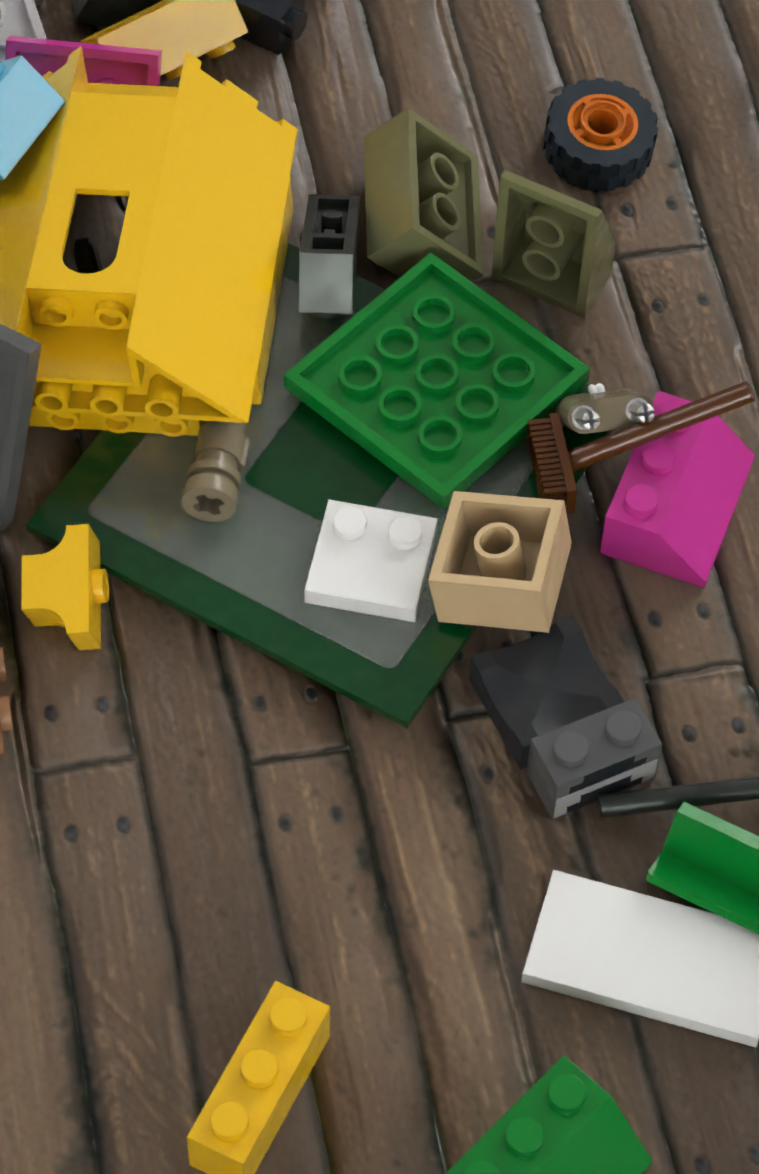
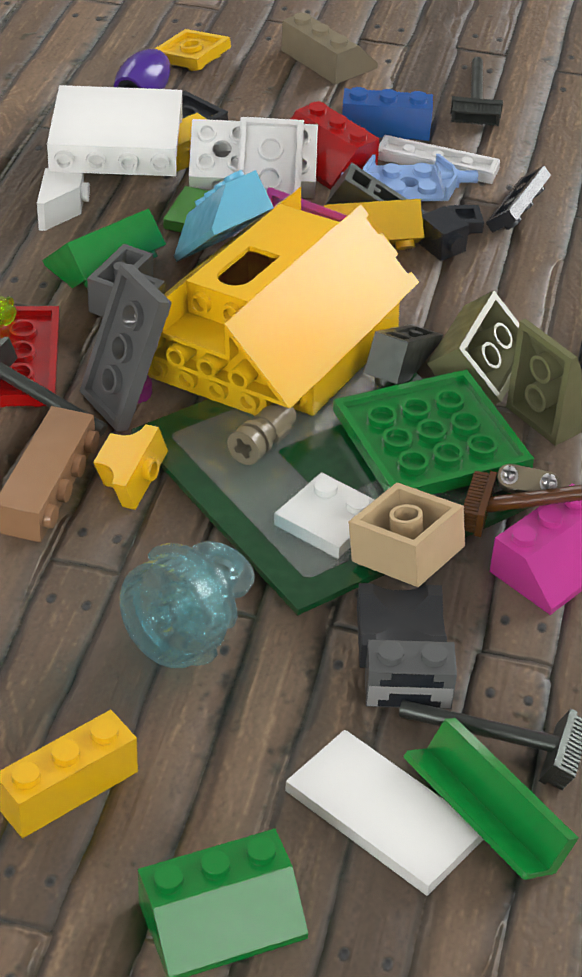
camera: 25 degrees right, 15 degrees down
none -> clear light blue piece [120,541,254,668]

